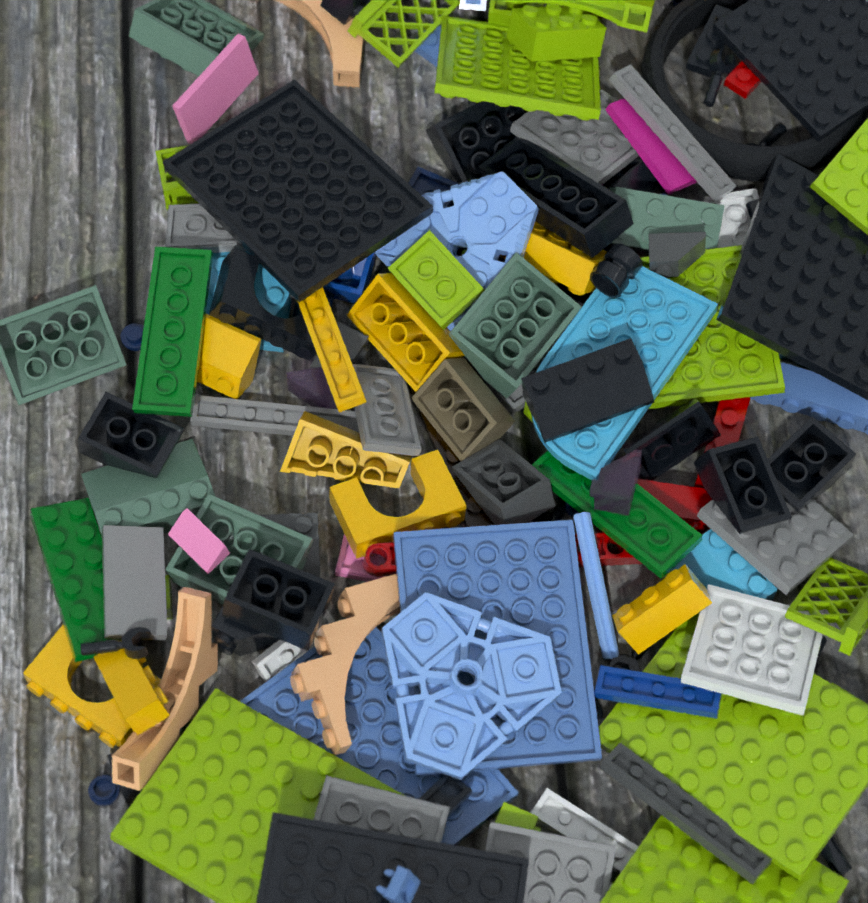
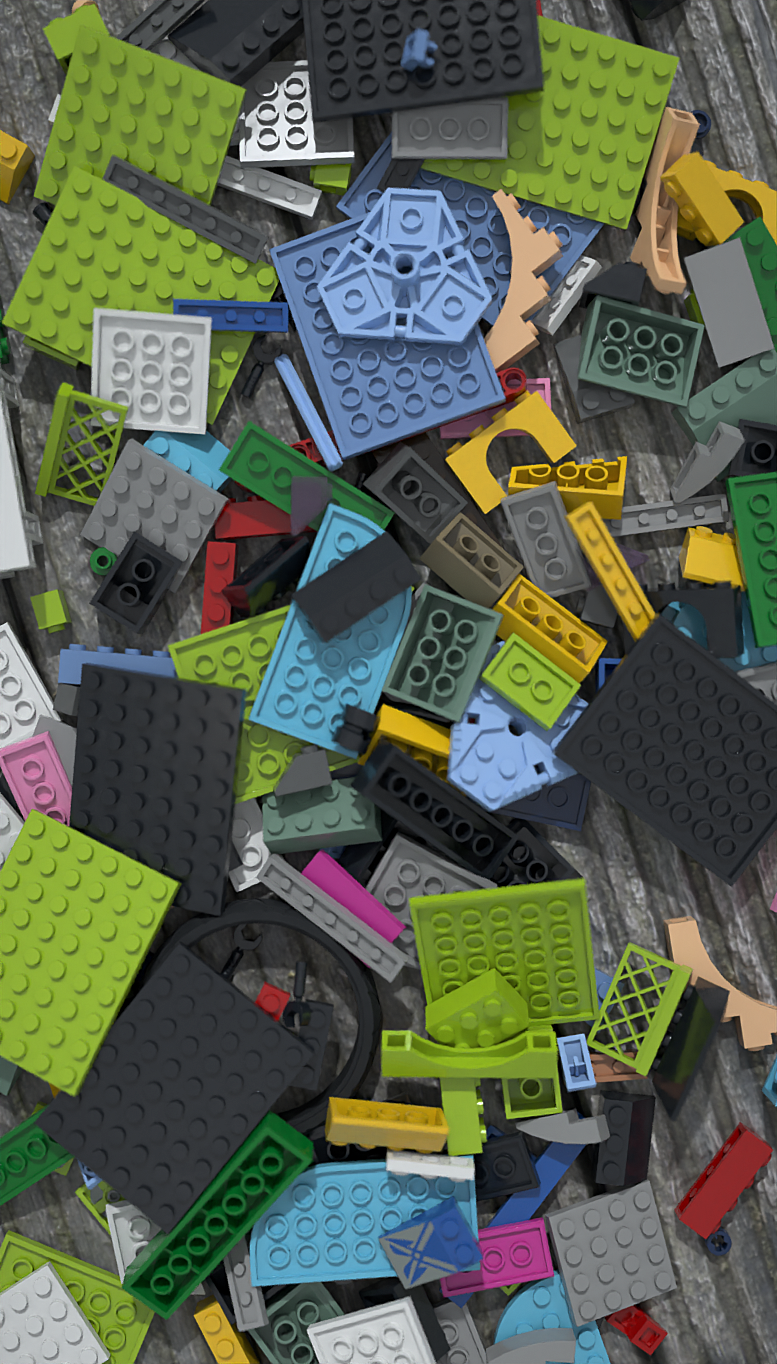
camera: 170 degrees right, 25 degrees up
black piece [81,627,153,659] -> none
bright pink slope [168,508,230,574] -> none
black brick [222,549,335,651] -> none
yellow brick [612,564,712,655] -> none
black slope [694,436,792,534] -> none
none -> green plate [90,547,117,575]
none -> light grey slope [670,421,745,503]

